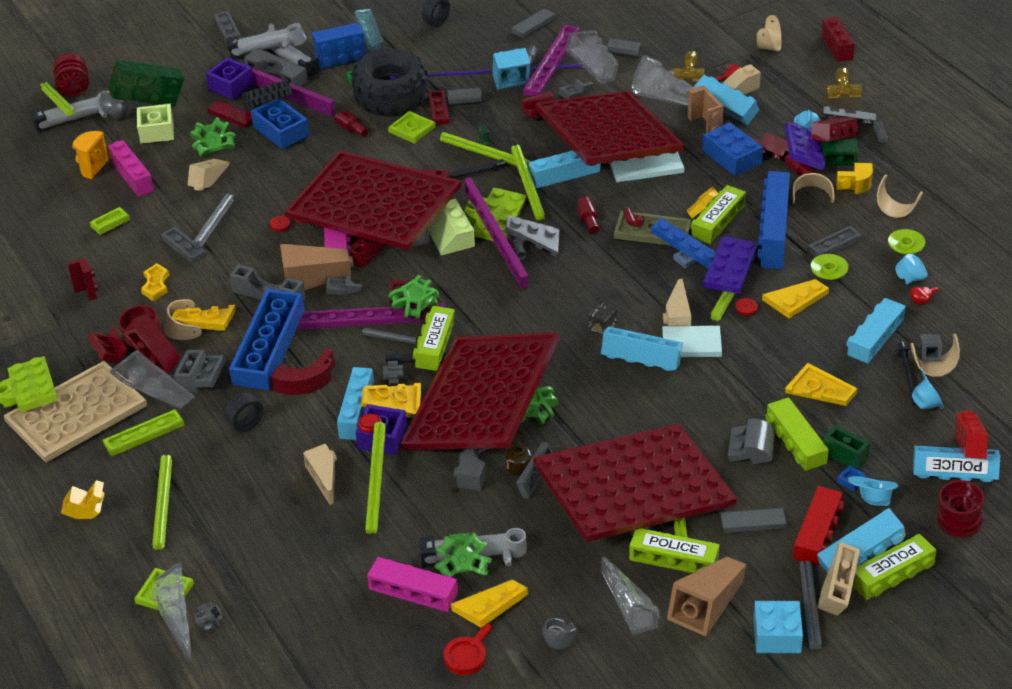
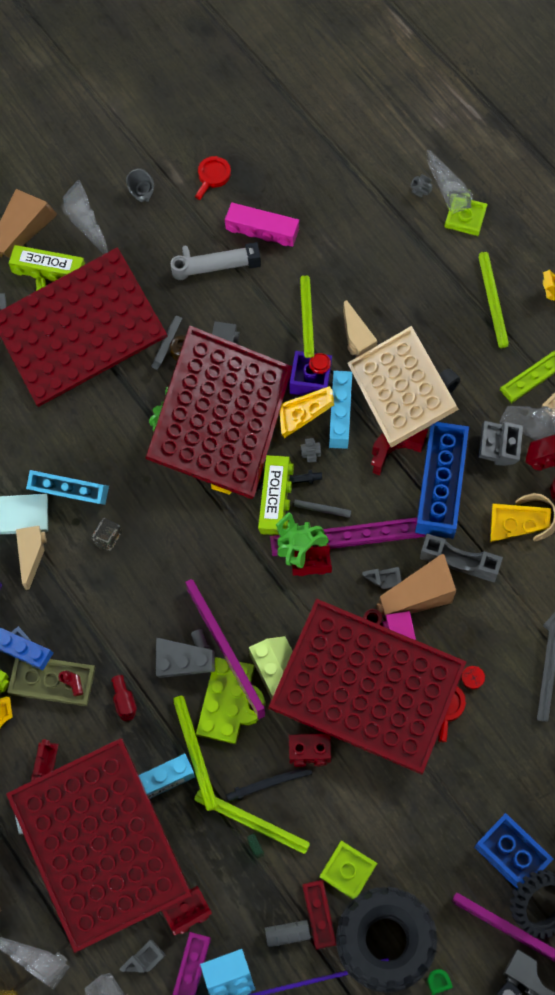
camera: 175 degrees right, 25 degrees up
dark red arm [334,111,369,138] -> none
bright green piece [434,532,492,577] -> none
yellow wing [451,580,528,628] -> none
none -> dark red hinge [31,739,59,781]
none -> tan plate [347,326,459,448]

